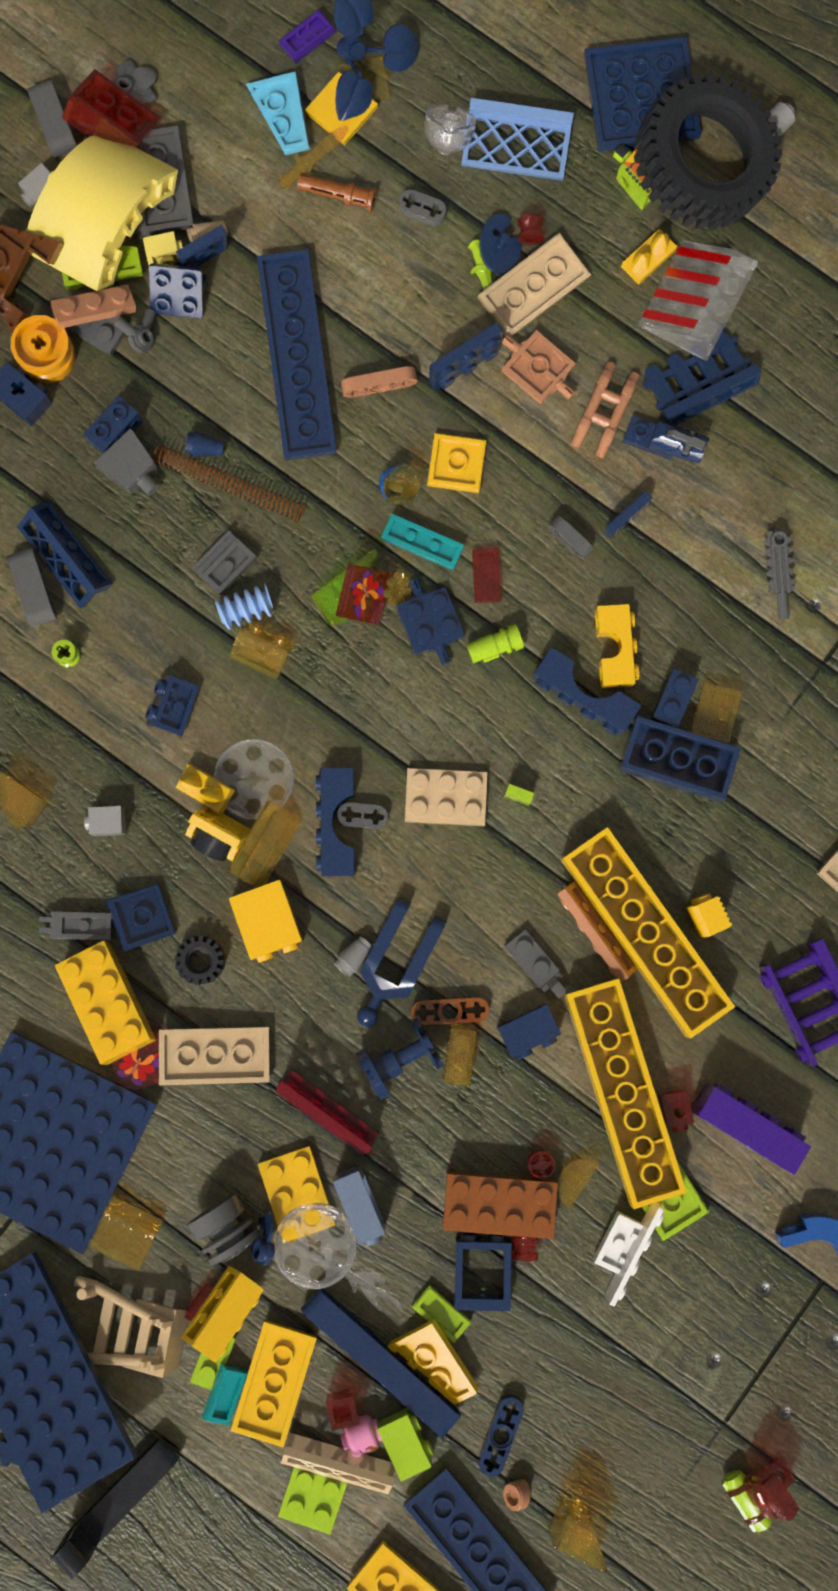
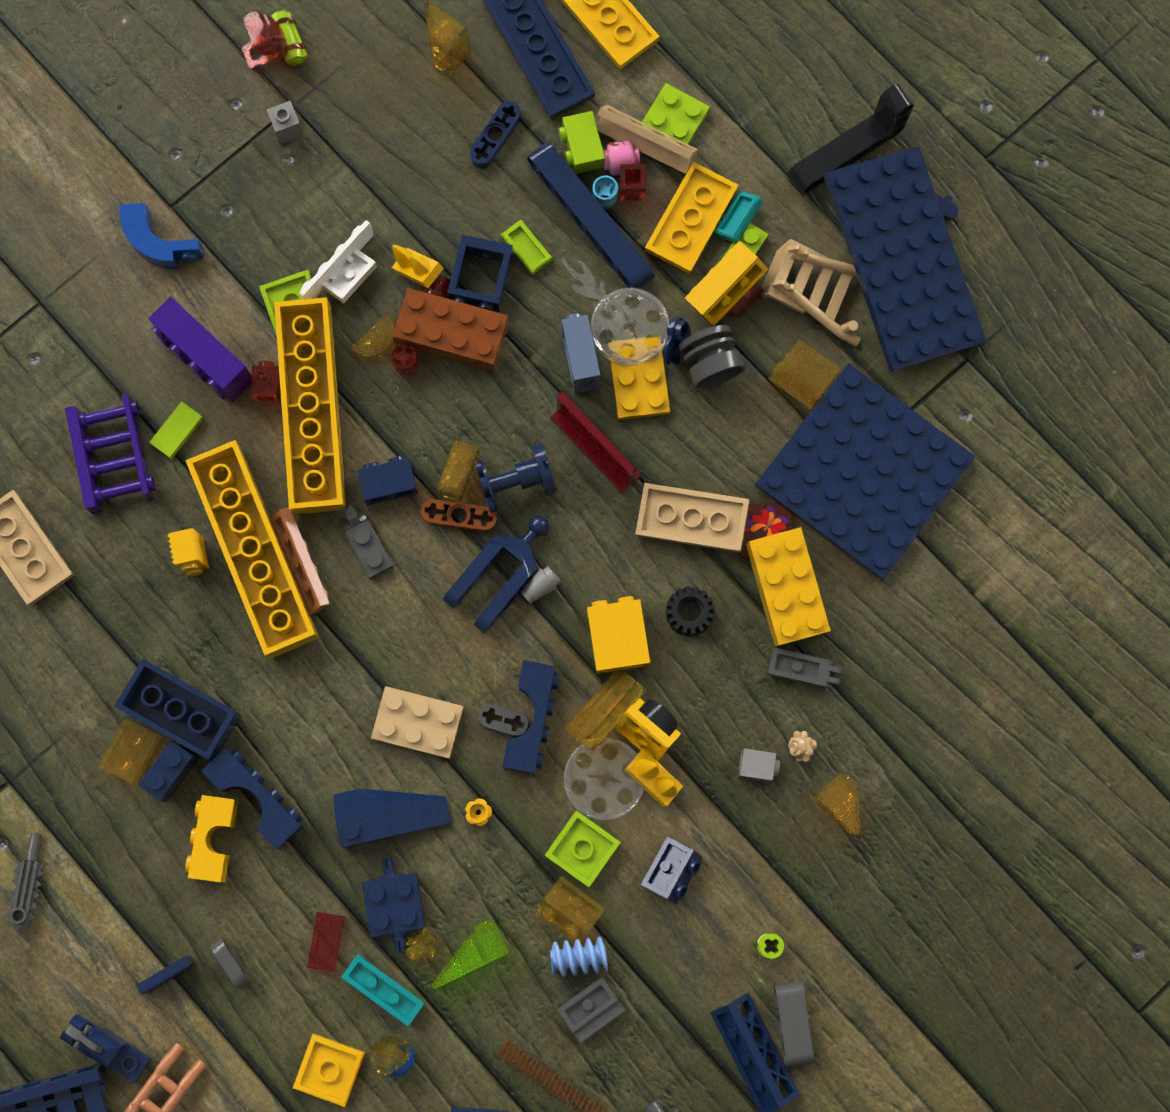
camera: 165 degrees left, 5 degrees down
dark blue tile [106,883,176,952] -> none
clear red tile [336,563,392,625] -> none
yellow wing [387,1319,479,1405] -> none
lime axle [466,623,524,664] -> none
nougat tile [503,1479,531,1511] -> none
lime tile [504,784,534,805] -> none
none -> lime tile [149,401,204,460]
none -> light grey brick [266,101,304,144]
none -> dark blue wedge [333,789,451,848]
none -> yellow tile [391,245,444,288]
none -> yellow plate [465,799,492,826]
none -> lime plate [545,810,621,887]
none -> medium azure wheel [592,175,618,209]
none -> tan plant [788,731,817,762]

